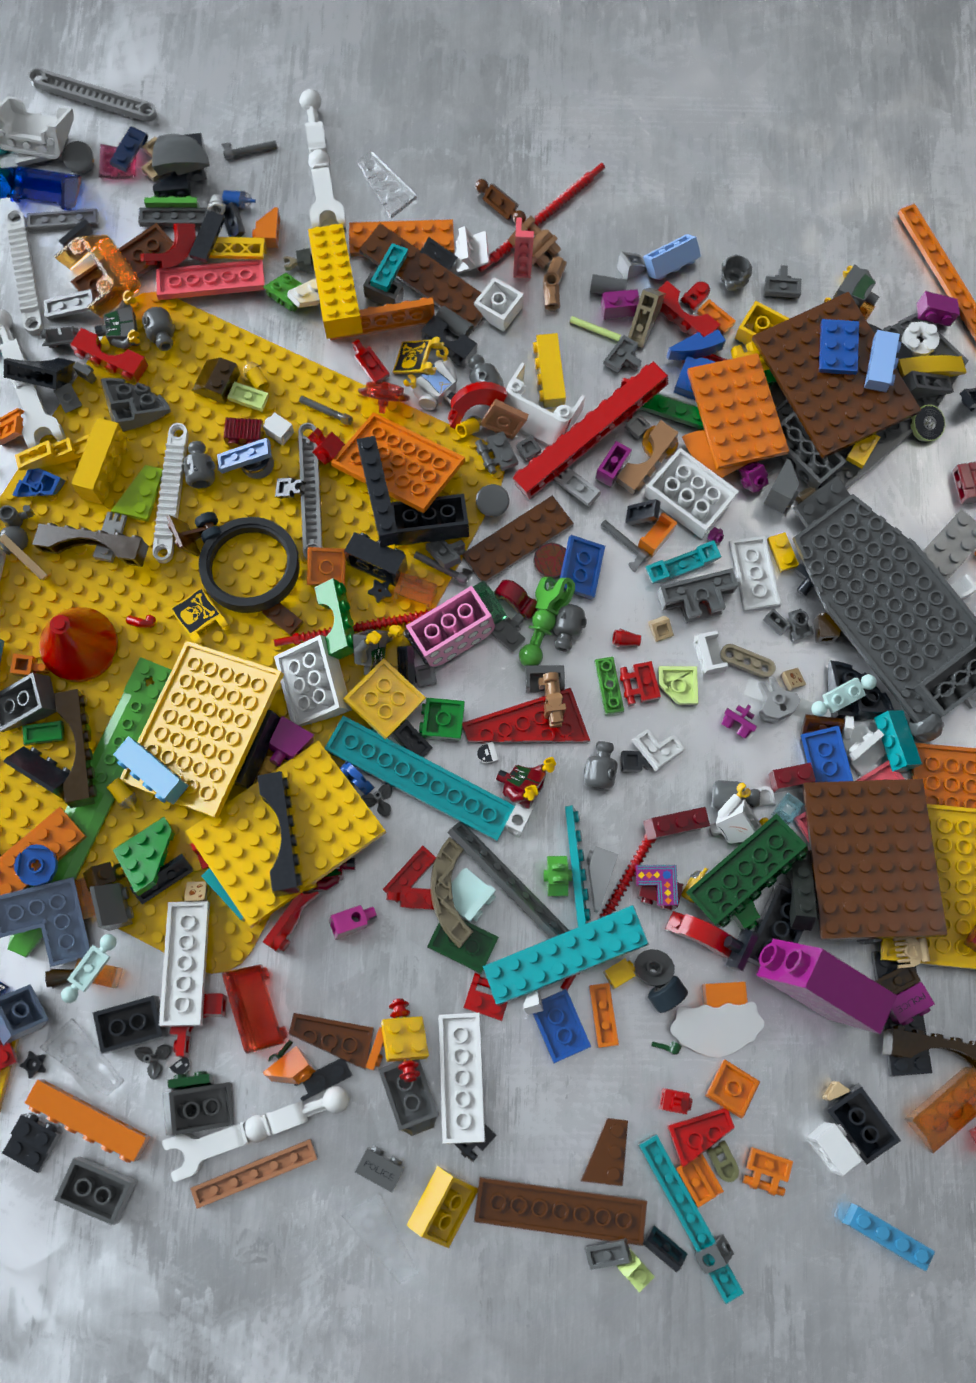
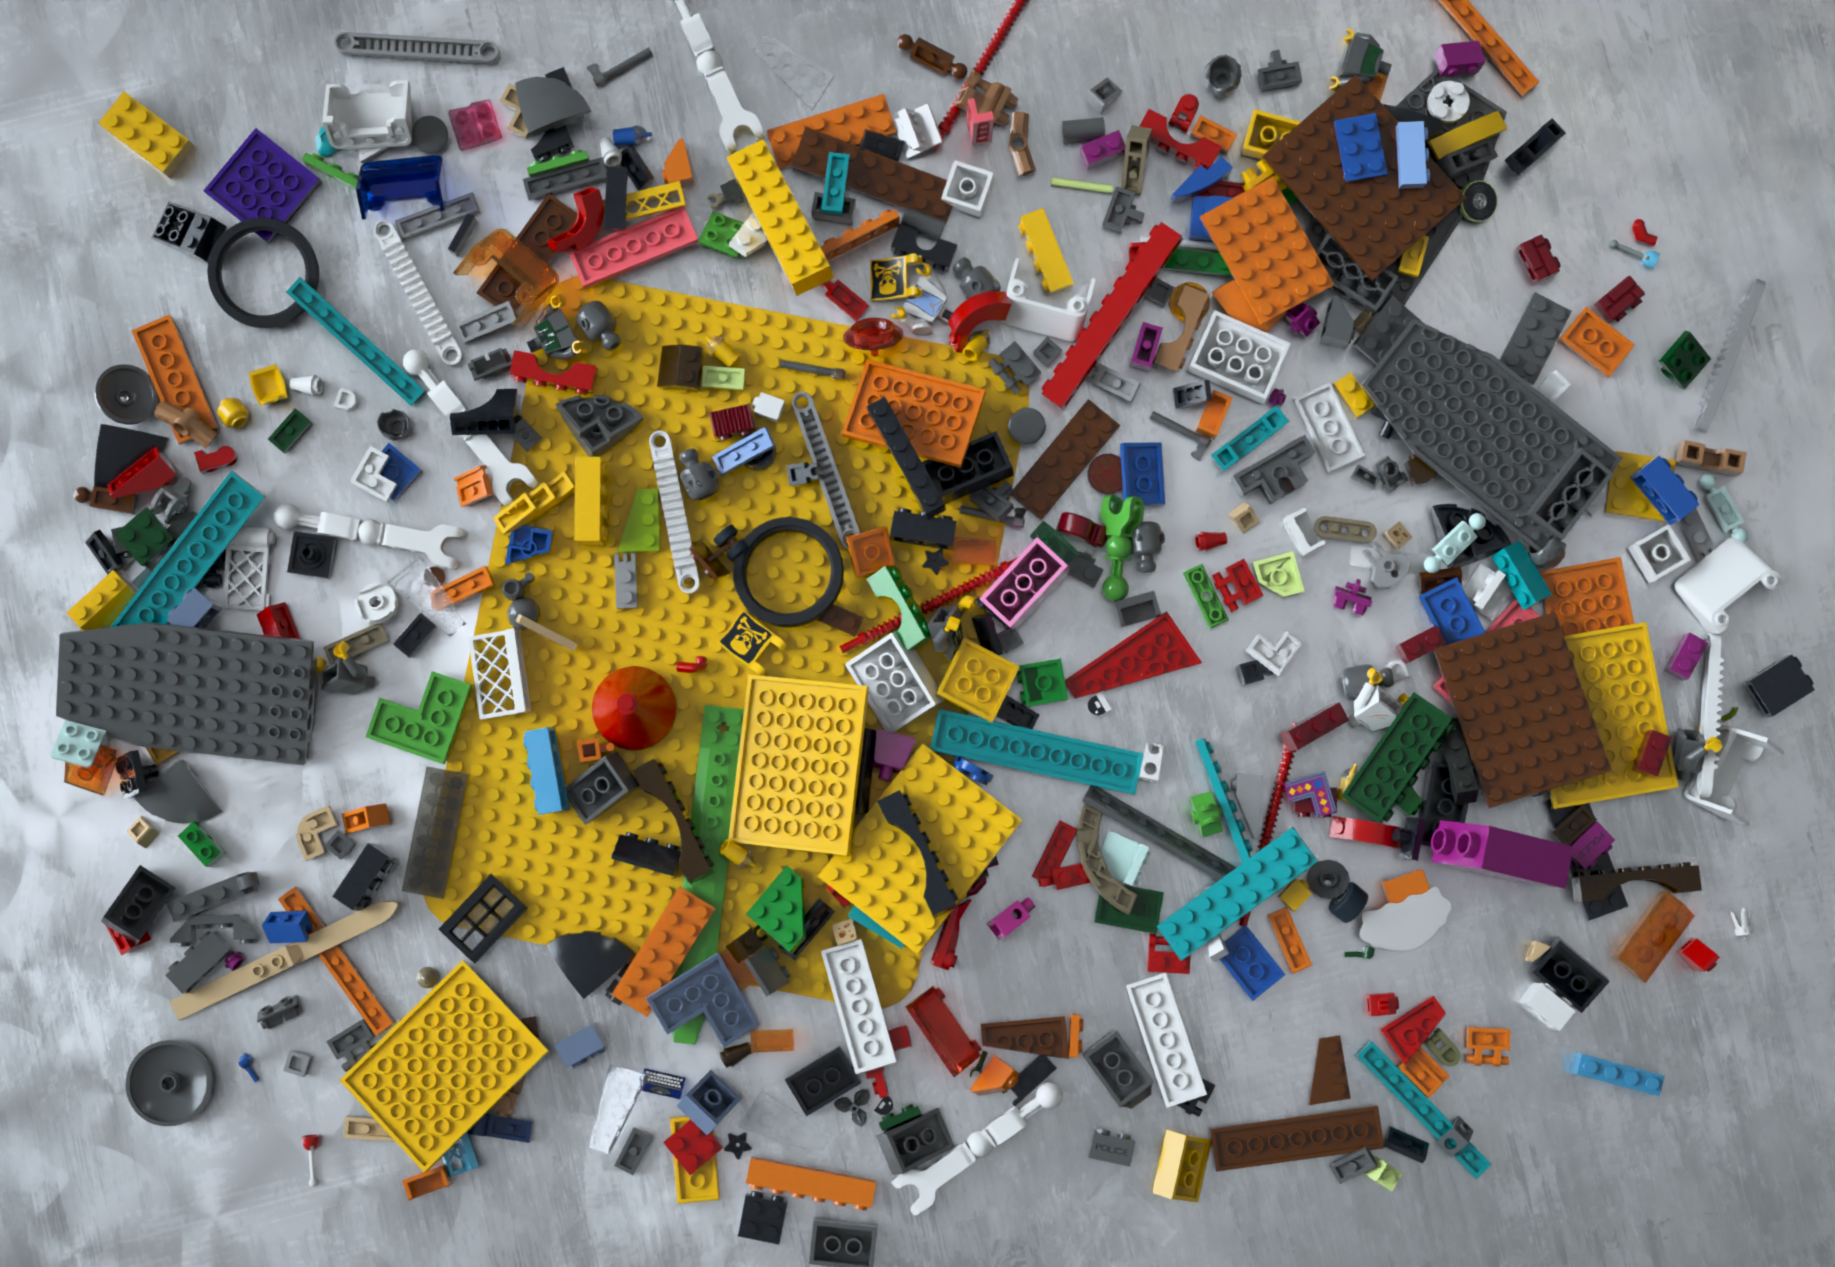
camera: 15 degrees left, 10 degrees up
blue plate [14,845,58,886] -> none
green tile [22,720,65,746] -> none
arch [32,523,149,567] -> none
light aqua plate [61,934,117,1003] -> none
dark grey plate [73,361,96,384] -> none
dark blue plate [110,126,148,172] -> none
brick [113,736,189,805] -> none
nougat plate [190,1139,318,1209] -> none
red brick [307,427,345,465] -> none
dark grey plant [361,783,392,817] -> none
yellow plate [381,998,429,1082] -> none
nougat plate [480,399,529,440] -> none
torso [496,757,556,809] -> none
medium nougat hips [538,672,566,728] -> none
dark grey piece [584,741,618,790] -> none
light blue brick [643,234,701,280] -> none
orange tile [705,1059,760,1119] -> none
clear light blue window [771,793,804,825] -> none
white tile [842,716,854,739] -> none
tan piece [893,938,930,969] -> none

